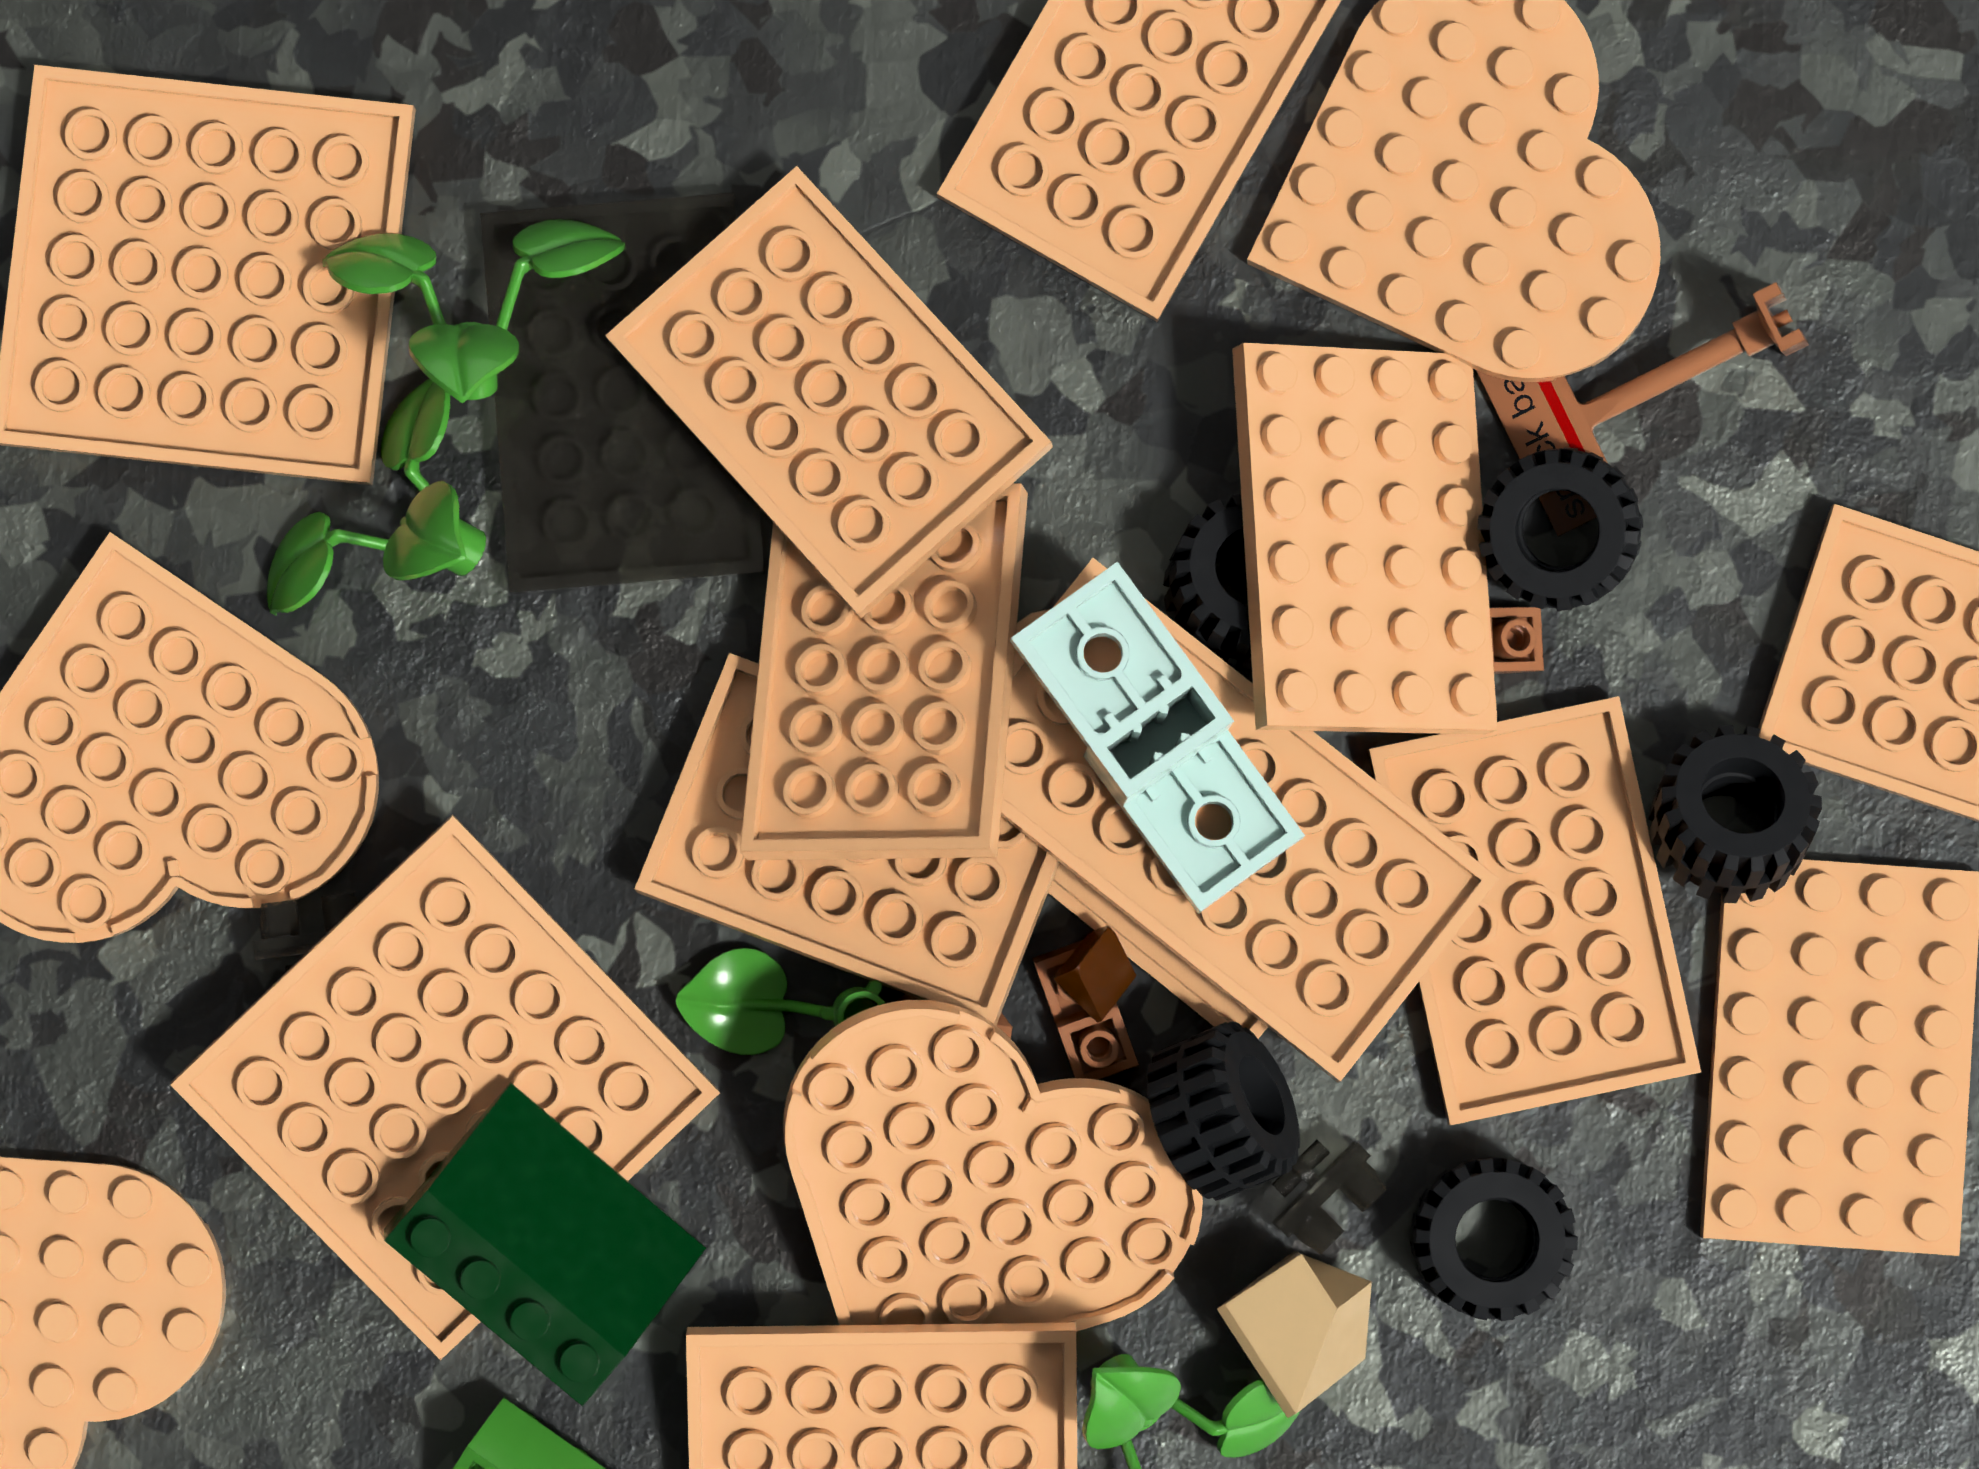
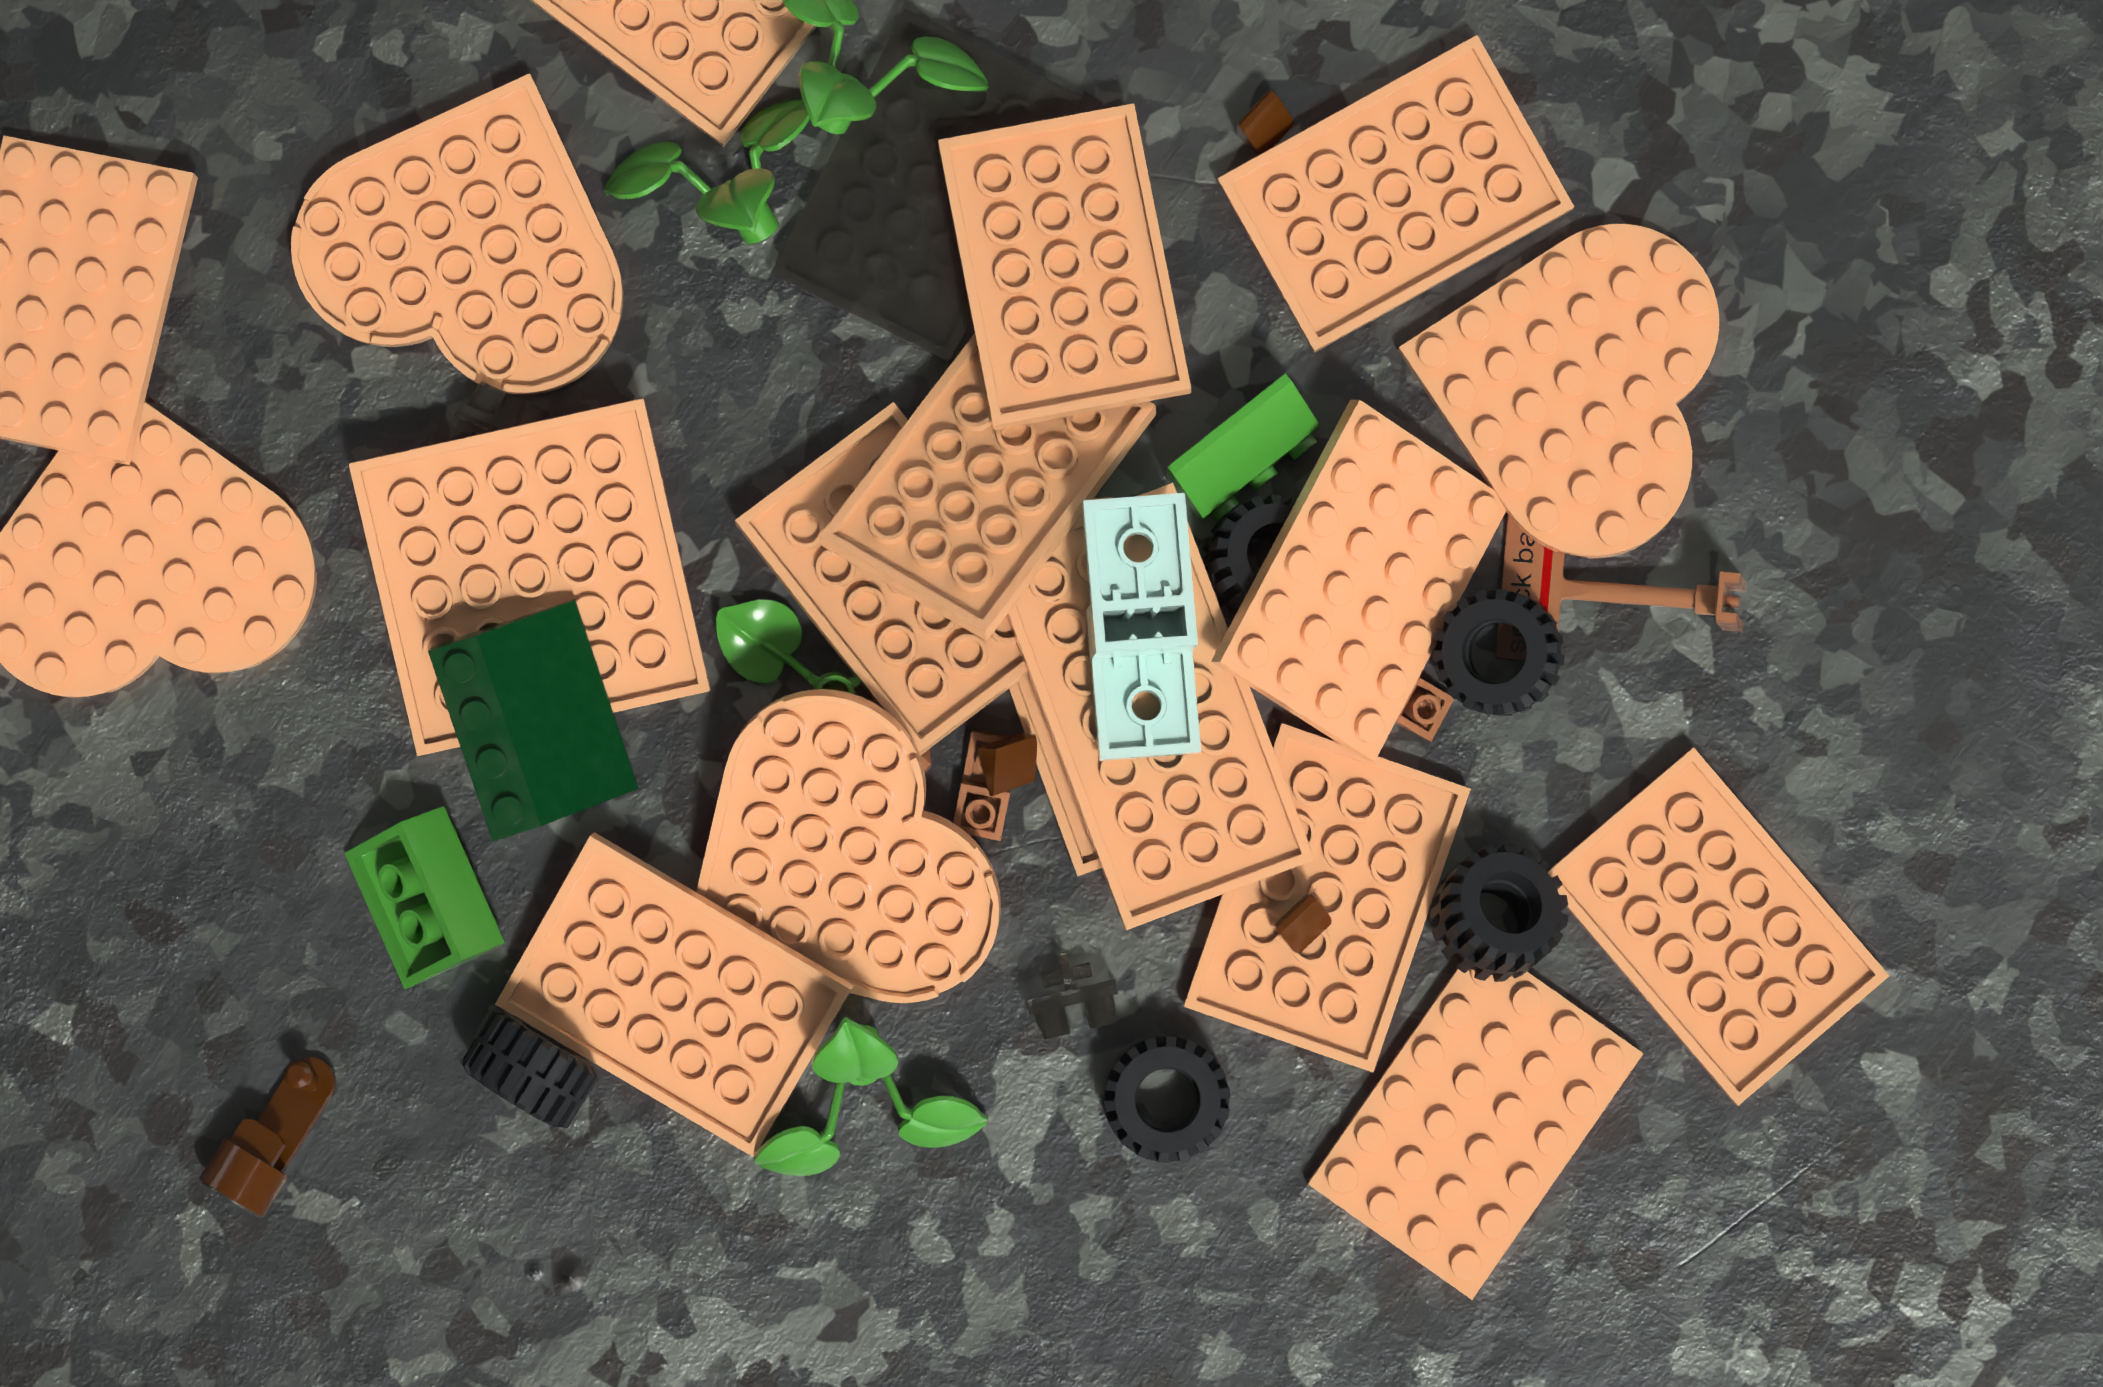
camera: 25 degrees right, 0 degrees up
black tyre [1147,1022,1300,1201] -> none
tan slope [1217,1251,1372,1418] -> none
none -> bright green slope [1165,373,1320,523]
none -> reddish brown slope [1236,91,1294,155]
none -> reddish brown slope [1273,894,1332,954]

